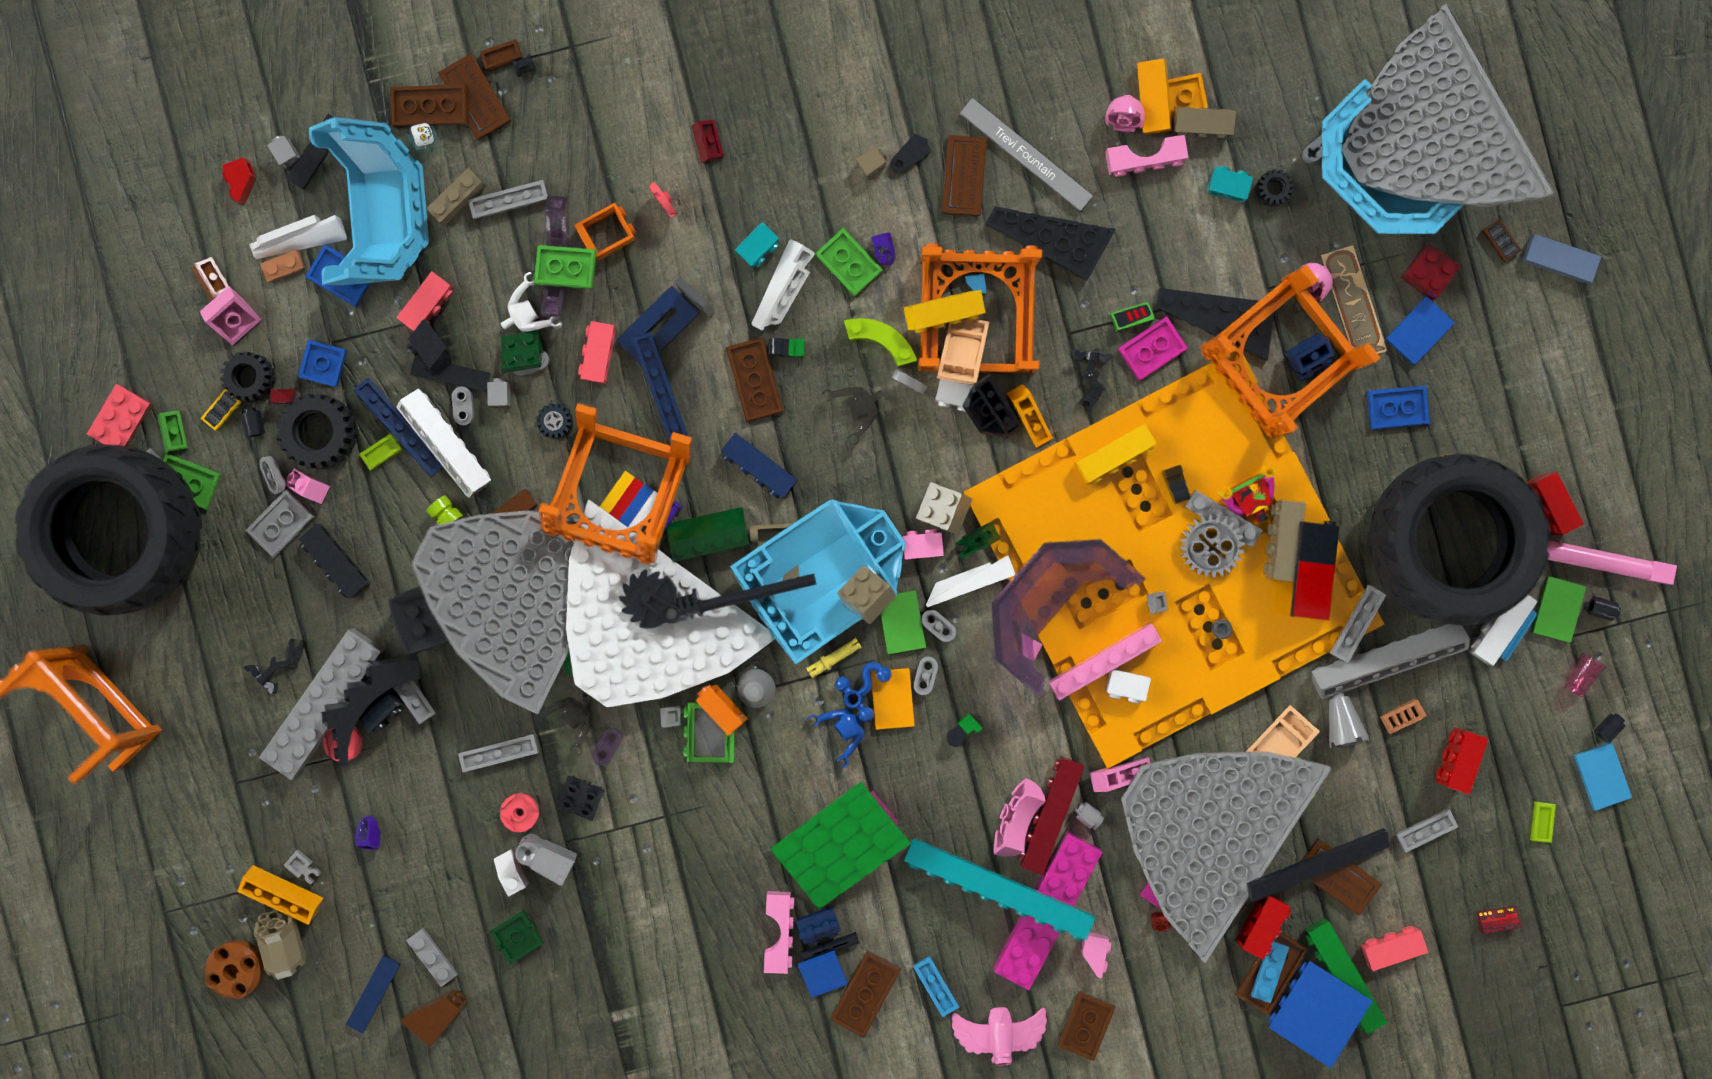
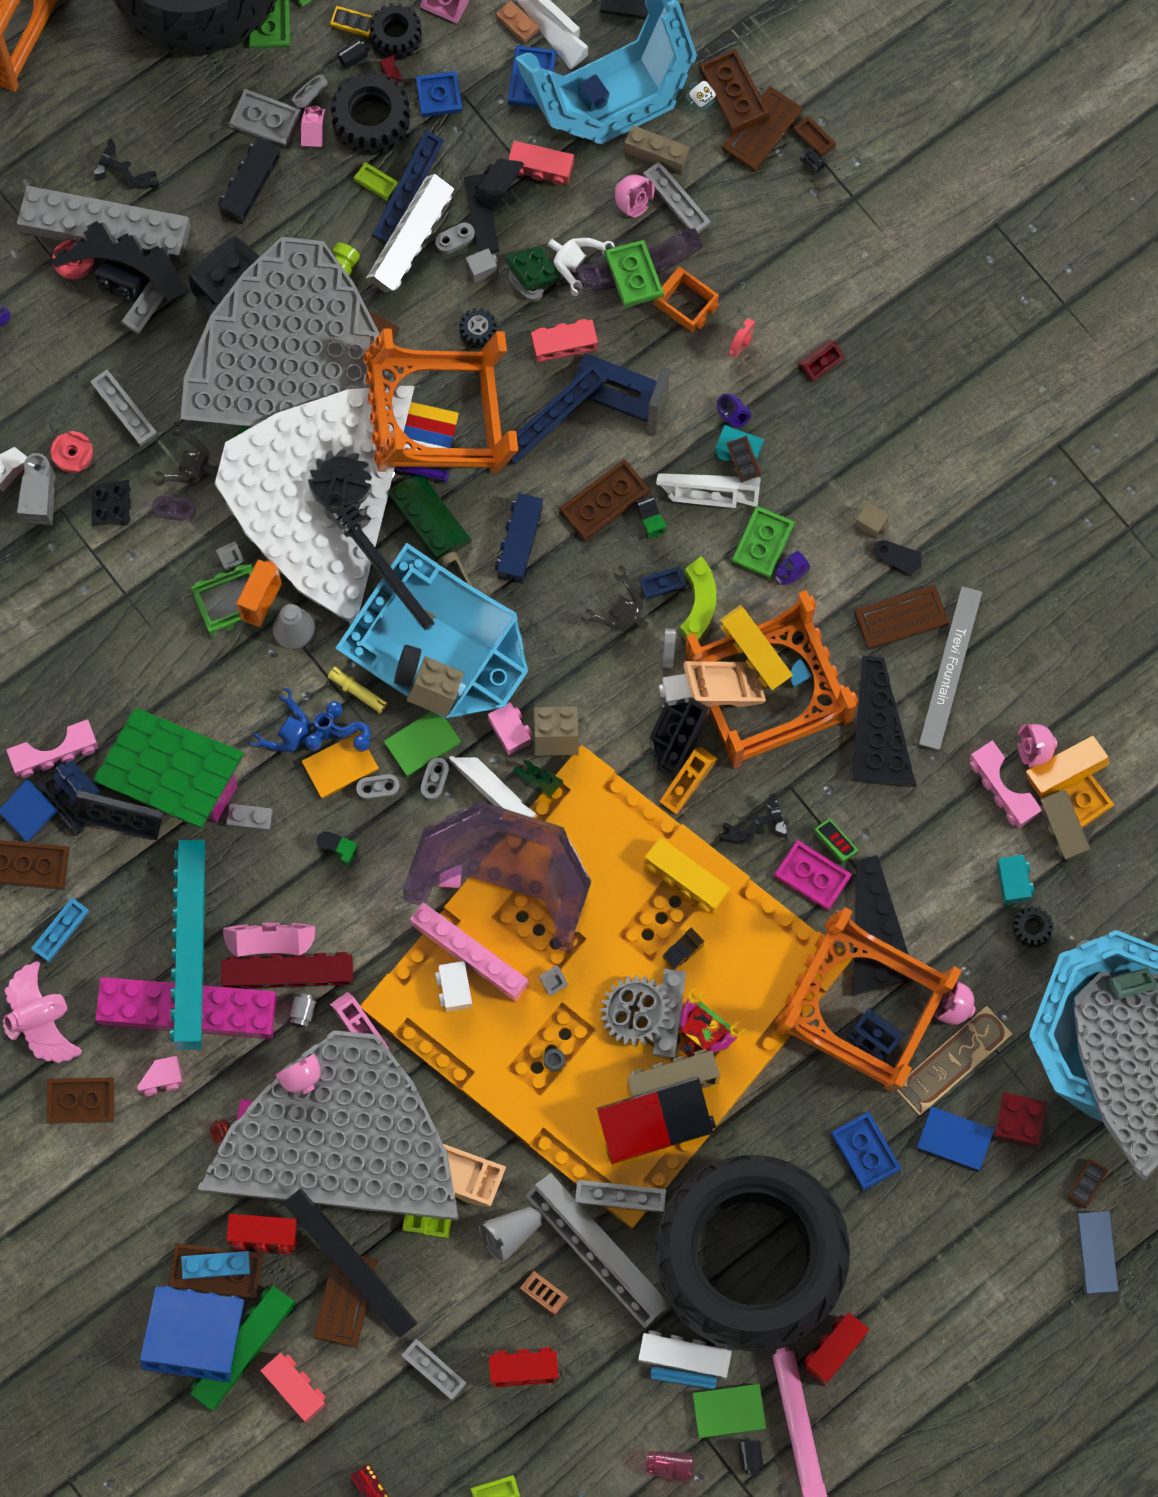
camera: 65 degrees right, 15 degrees down
none -> black tile [73,790,163,840]
none -> light grey plate [227,804,273,831]
none -> bright pink cylinder [275,1054,321,1095]
none -> black tyre [394,644,421,688]
none -> dark blue brick [577,74,610,112]
none -> bright pink cylinder [615,175,655,218]
none -> dark blue plate [639,566,686,600]
none -> dark purple rock [717,394,751,428]
none -> tile [726,435,762,483]
none -> sand green tile [1108,968,1157,1000]

